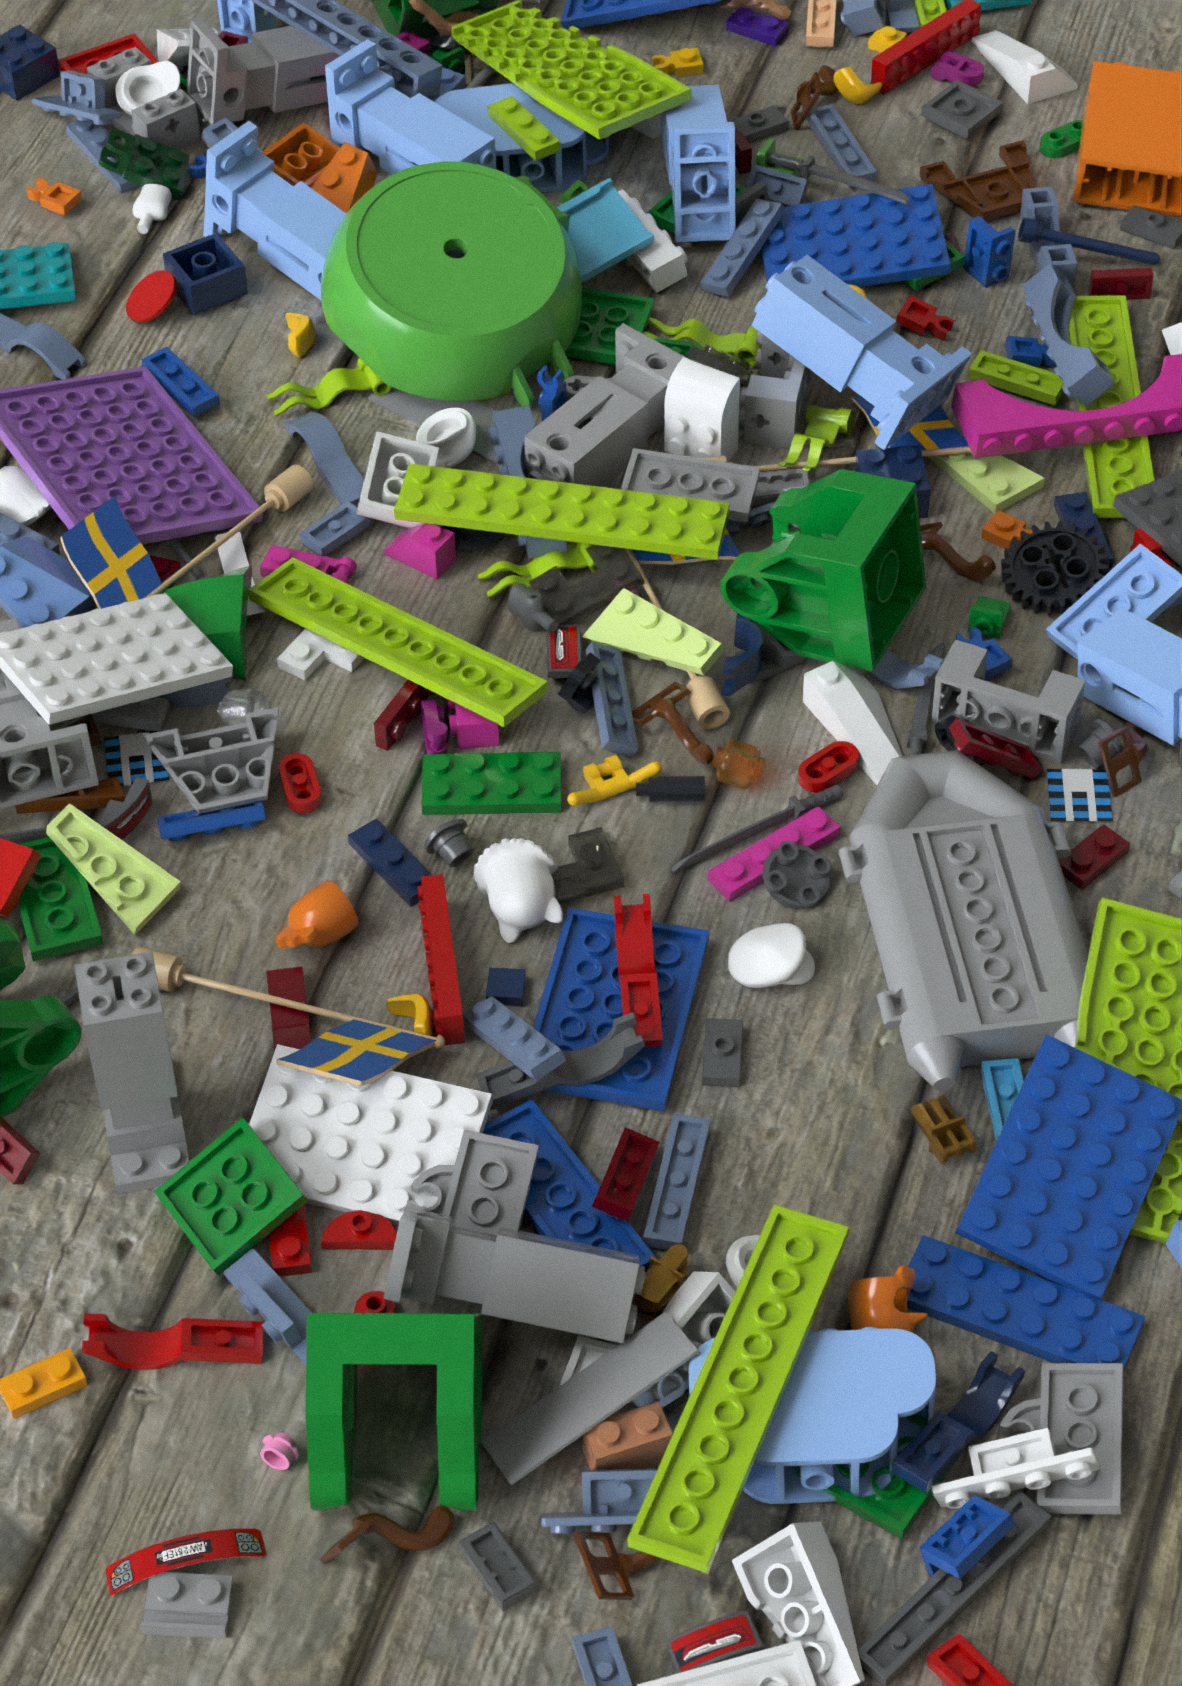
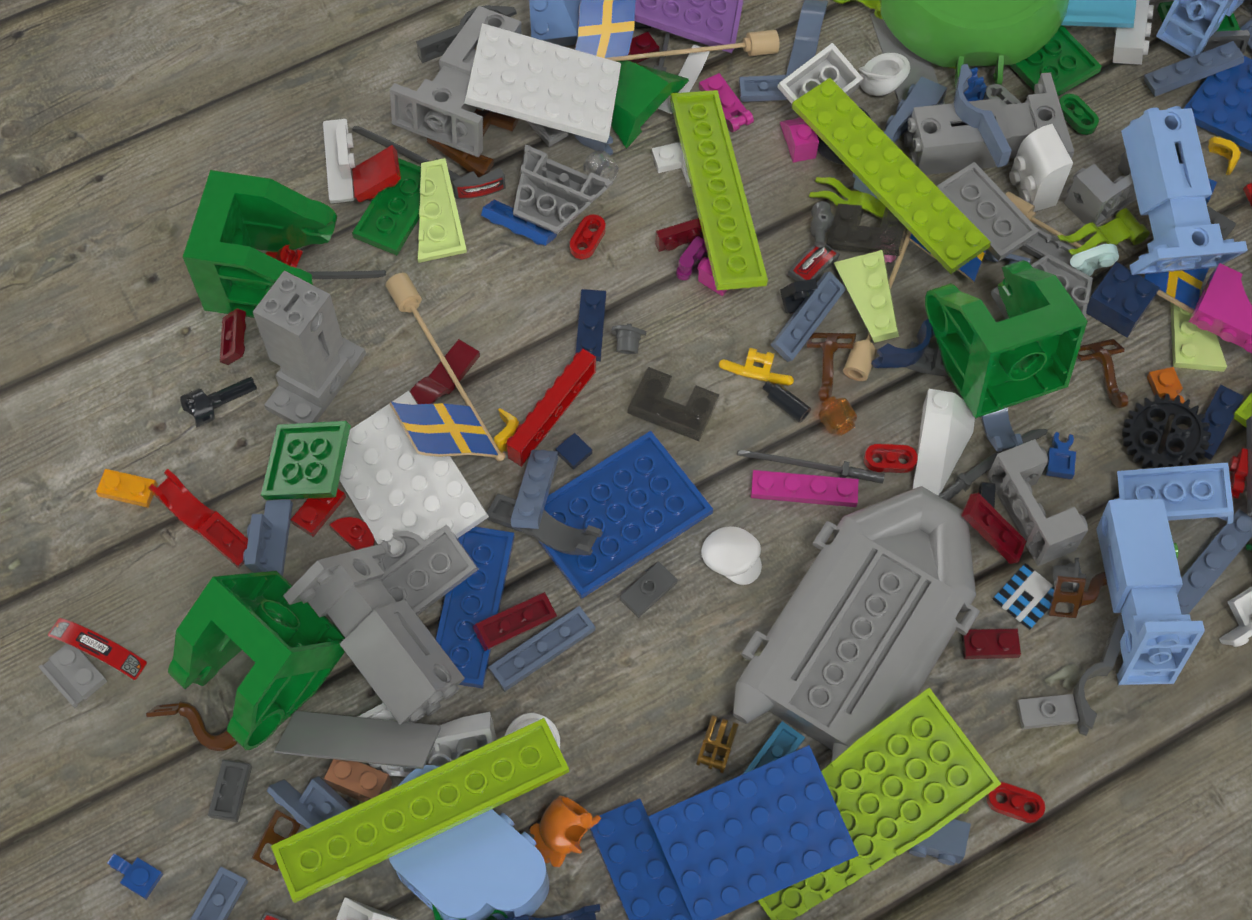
camera: 40 degrees right, 15 degrees up
sticker [104,730,169,787] -> none
orange piece [275,880,359,948] -> none
green plate [421,751,561,815] -> none
white hair [473,838,563,943] -> none
red piece [614,894,663,1048] -> none
pearl gold arm [634,1244,688,1320] -> none
lime flag [643,317,761,368] -> none
clear smoke plate [686,344,772,387] -> none
dark grey dish [762,841,832,909] -> none
green bracket [968,595,1011,639] -> none
none -> black piece [180,377,257,428]
none -> sand blue piece [954,64,1012,167]
none -> light aqua plate [1070,244,1119,276]

